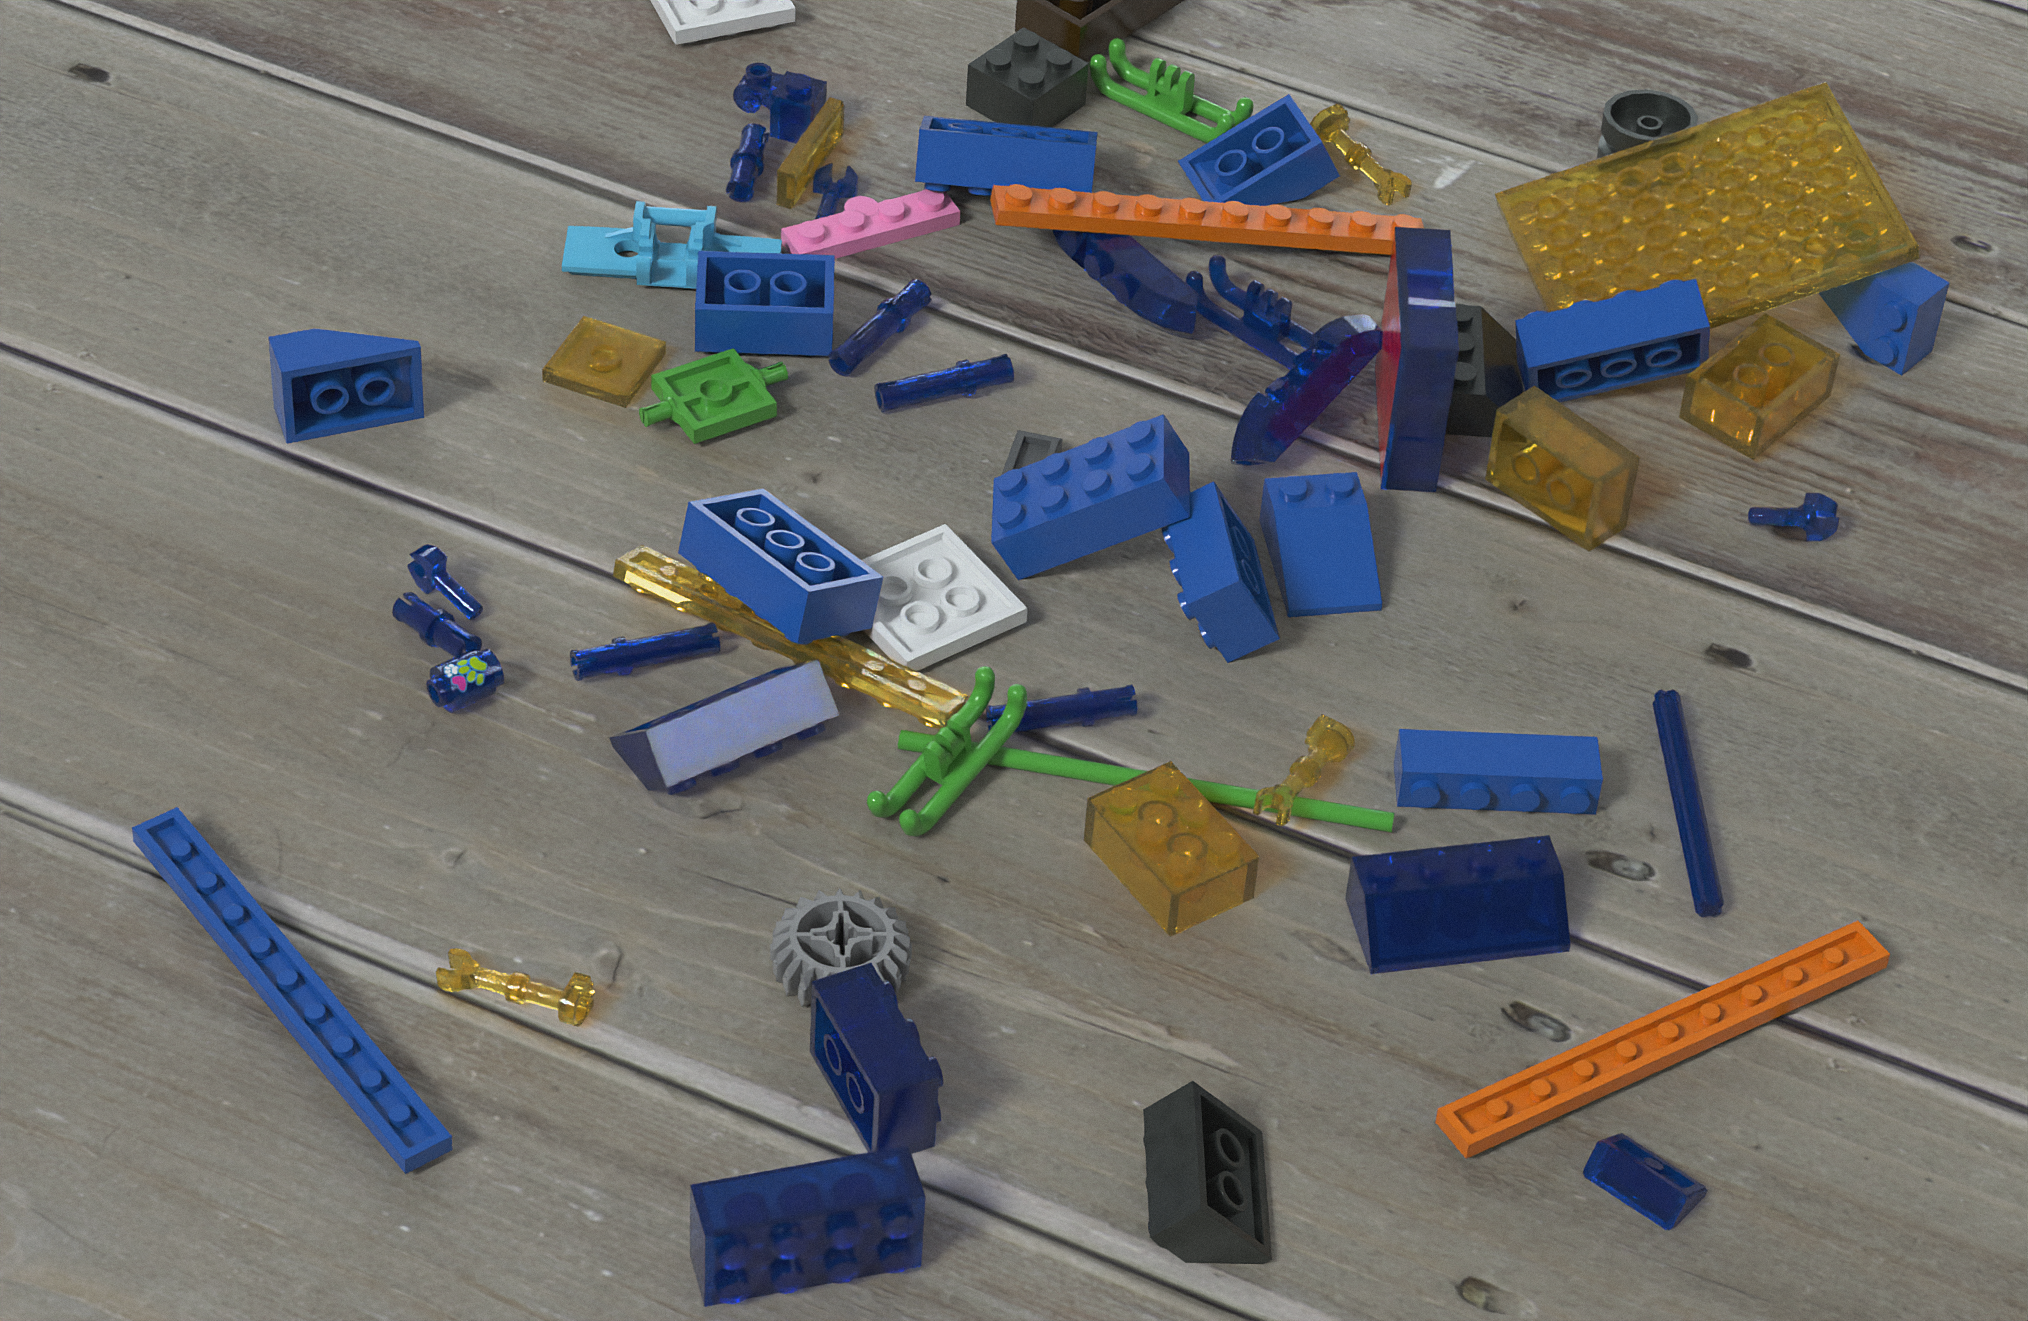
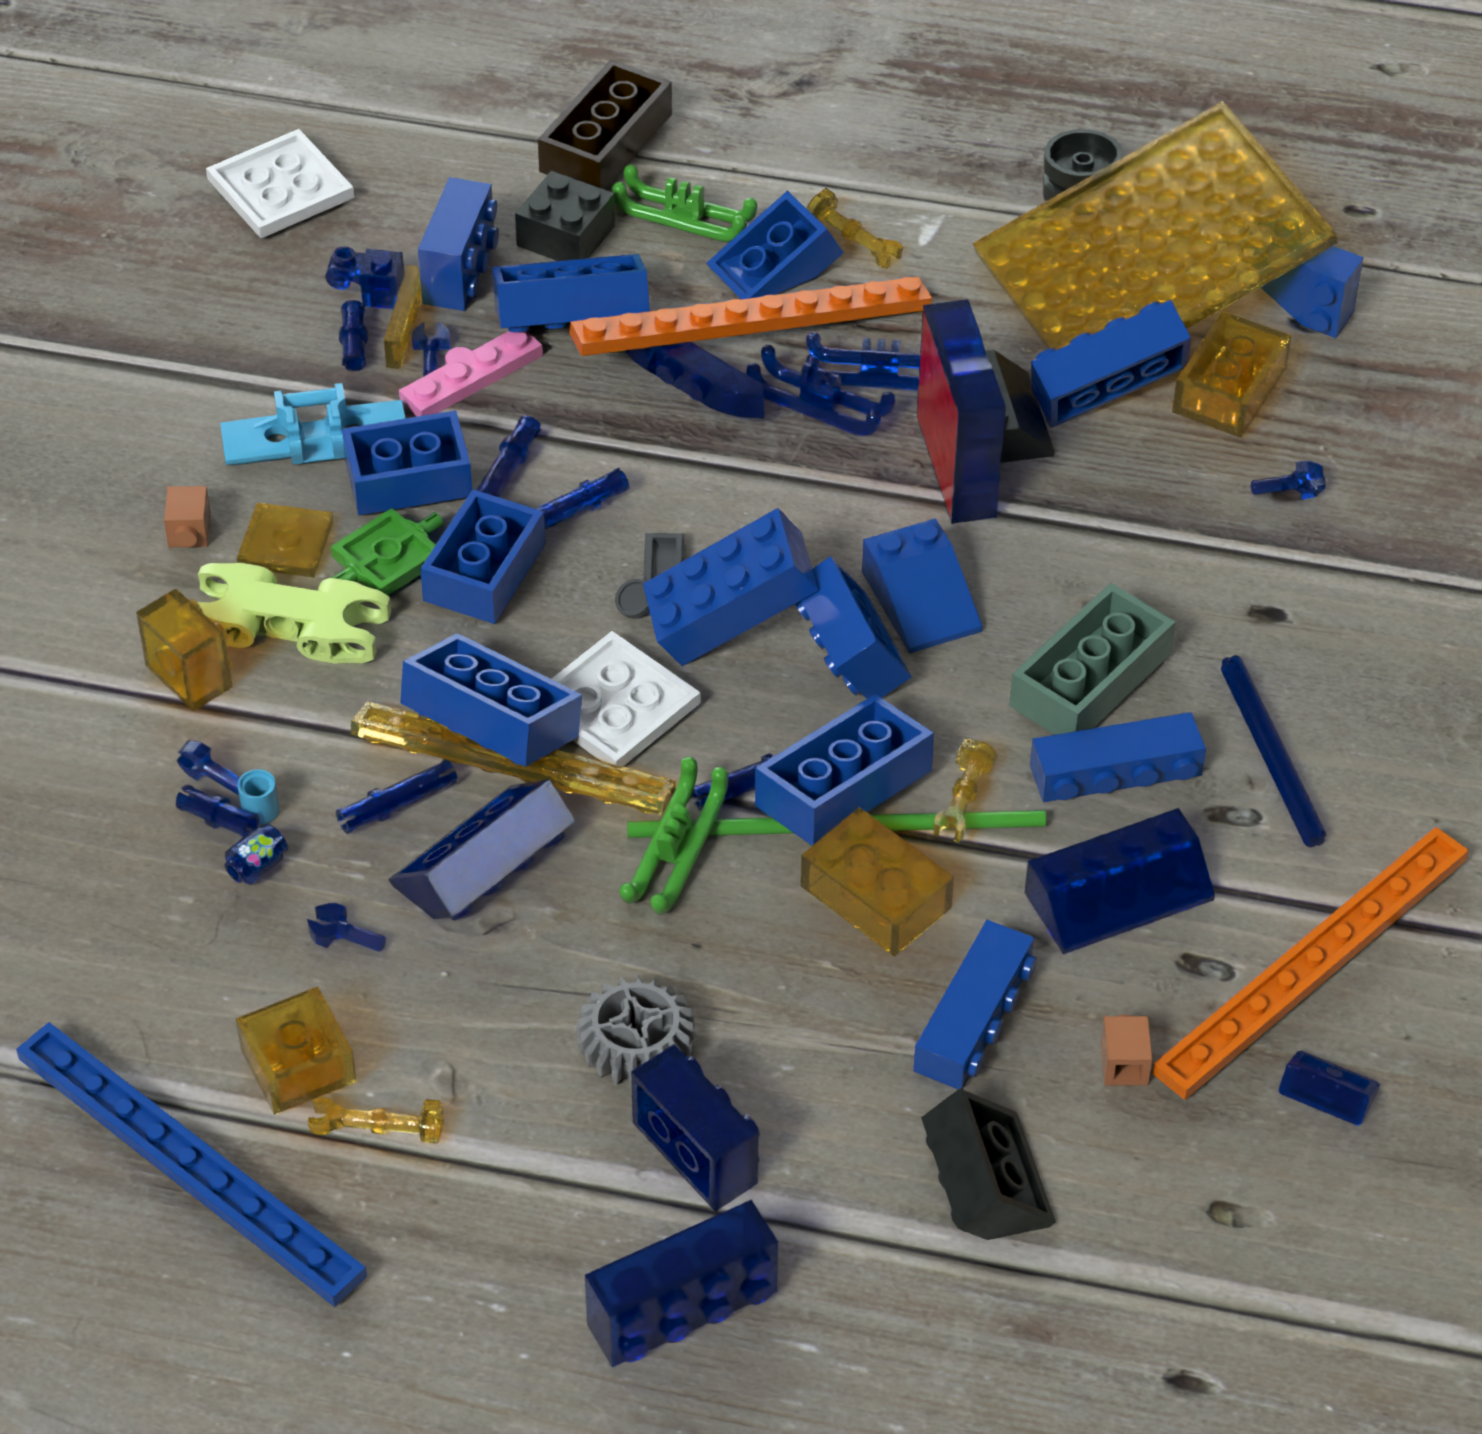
camera: 10 degrees left, 5 degrees up
blue slope [268,328,424,444] -> none
clear blue brick [1231,314,1383,466] -> none
clear yellow brick [1485,386,1640,552] -> none
none -> clear yellow brick [136,588,233,712]
none -> nougat brick [164,486,211,548]
none -> yellowish green piece [181,563,391,664]
none -> clear yellow brick [235,986,357,1115]
none -> medium azure beam [238,769,279,825]
none -> clear blue bar [307,903,386,952]
none -> blue brick [418,177,499,311]
none -> blue brick [420,489,546,624]
none -> dark grey piece [615,579,649,619]
none -> blue brick [755,694,934,847]
none -> clear blue piece [805,331,956,391]
none -> blue brick [913,919,1038,1089]
none -> sand green brick [1009,583,1176,735]
none -> nougat brick [1100,1014,1152,1085]

